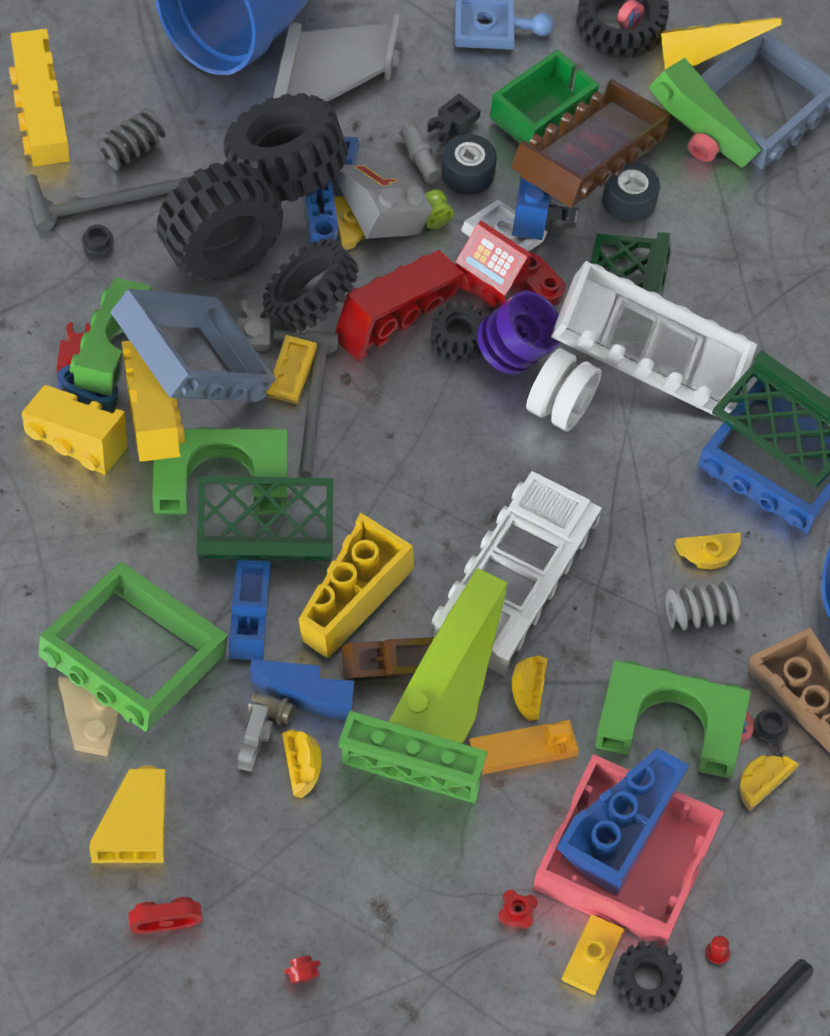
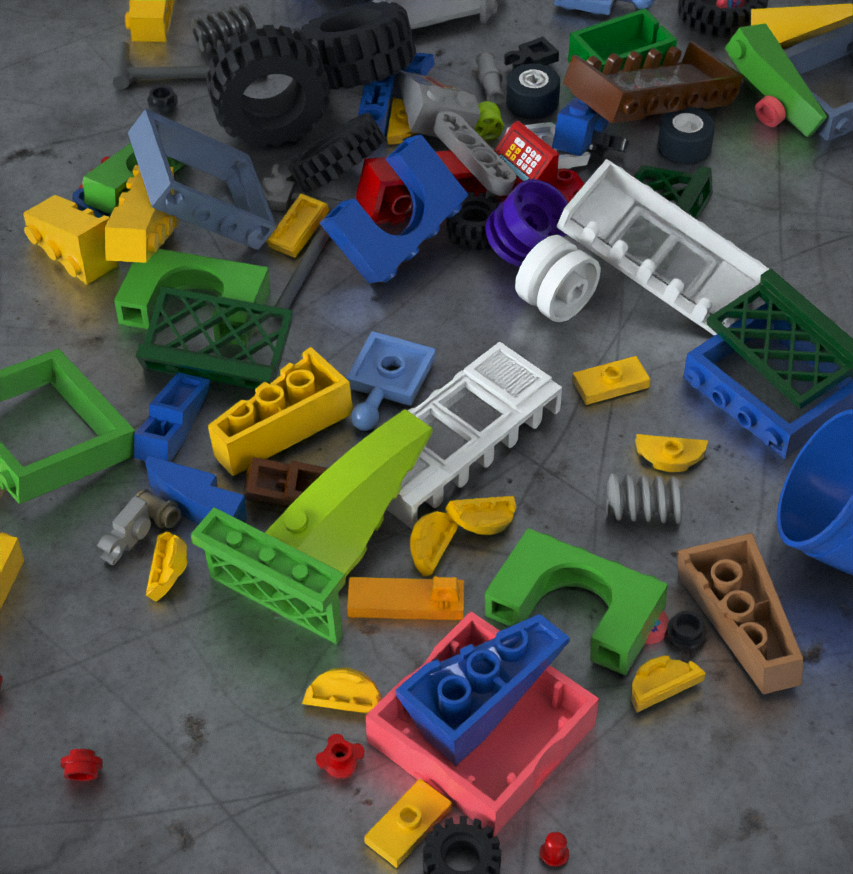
camera: 20 degrees right, 10 degrees down
none -> yellow plate [302,667,382,714]
none -> blue arch [319,134,469,283]
none -> medium blue plate [346,331,436,431]
none -> light grey beam [434,111,516,196]
none -> yellow plate [445,495,517,535]
none -> yellow plate [572,356,651,405]

